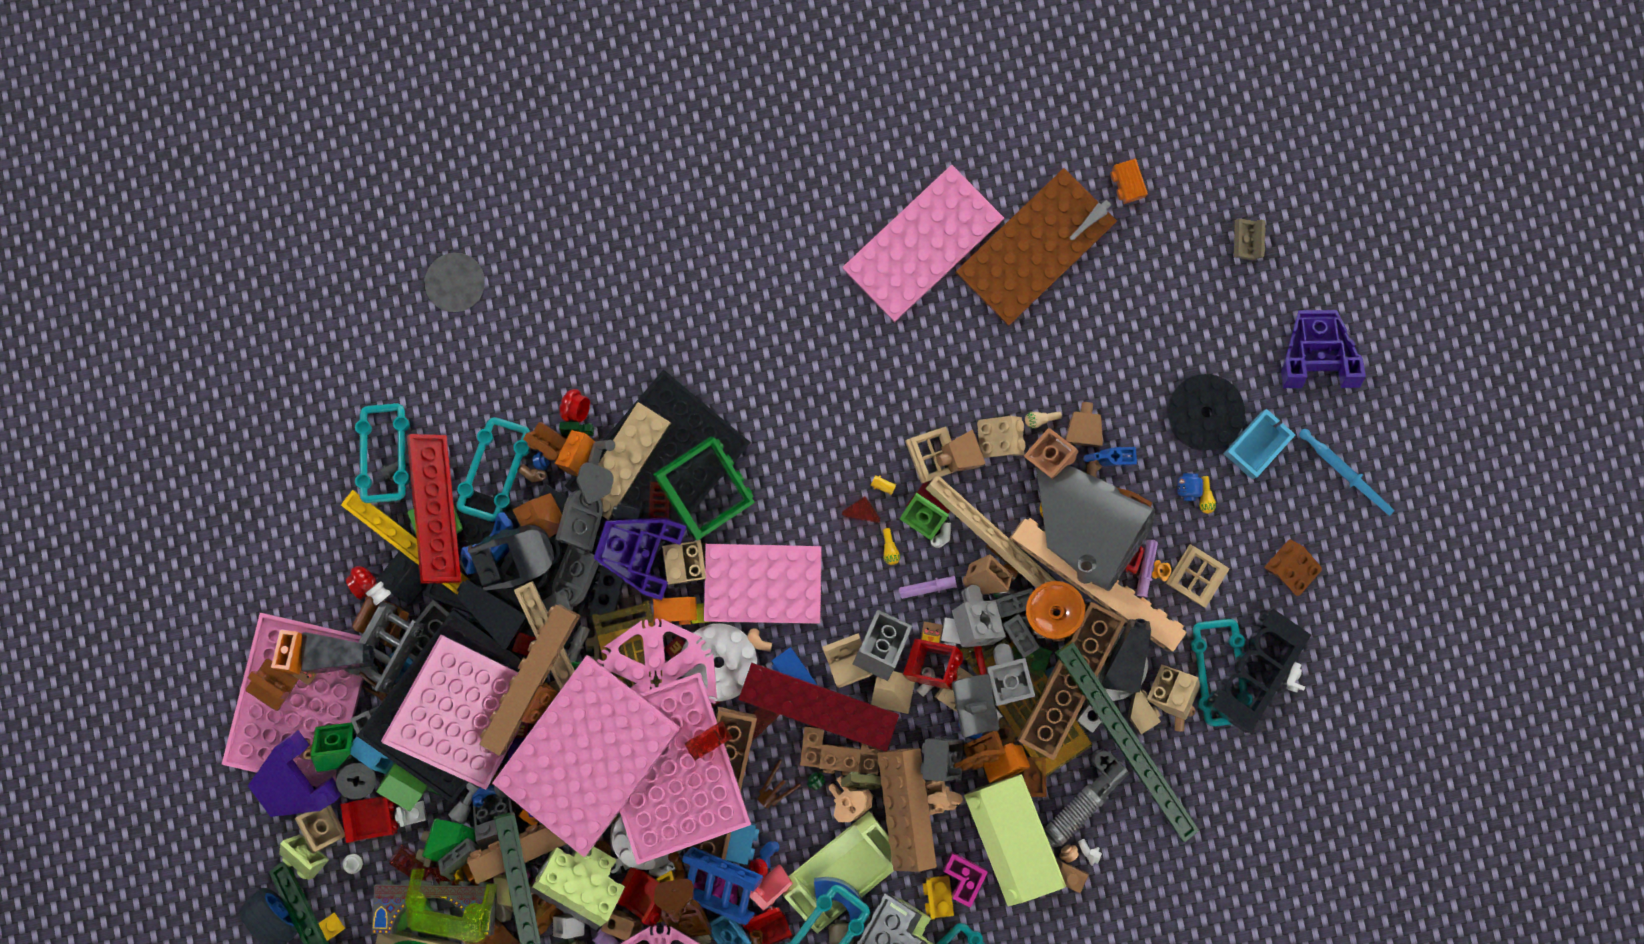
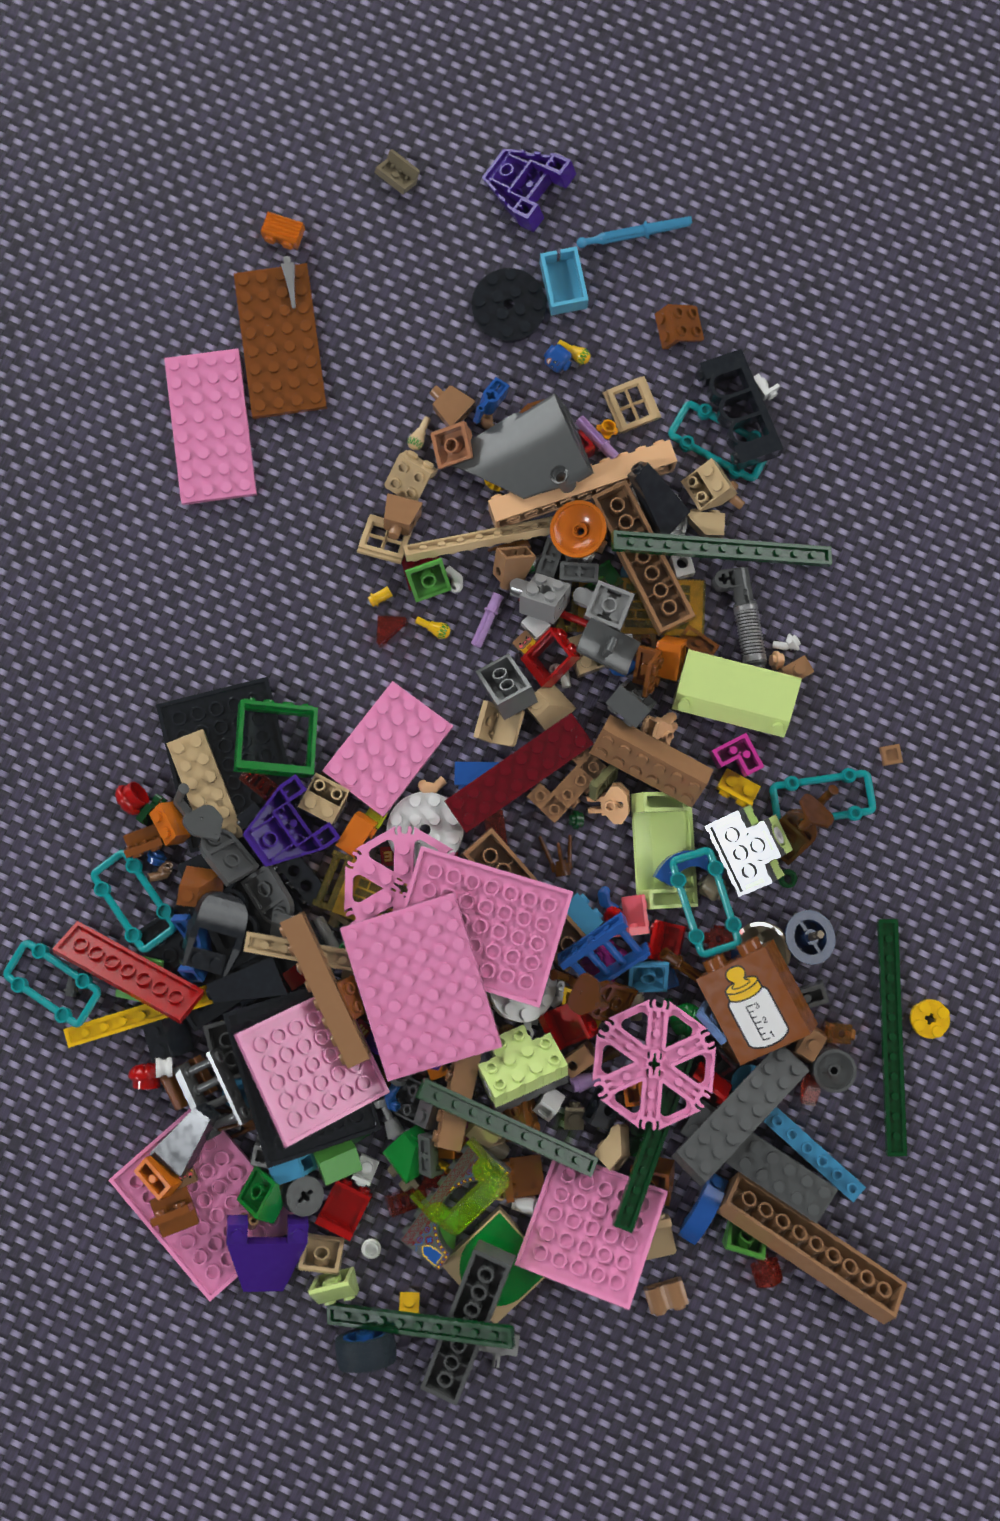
camera: 60 degrees left, 0 degrees up
clear red brick [684,721,732,761] -> none

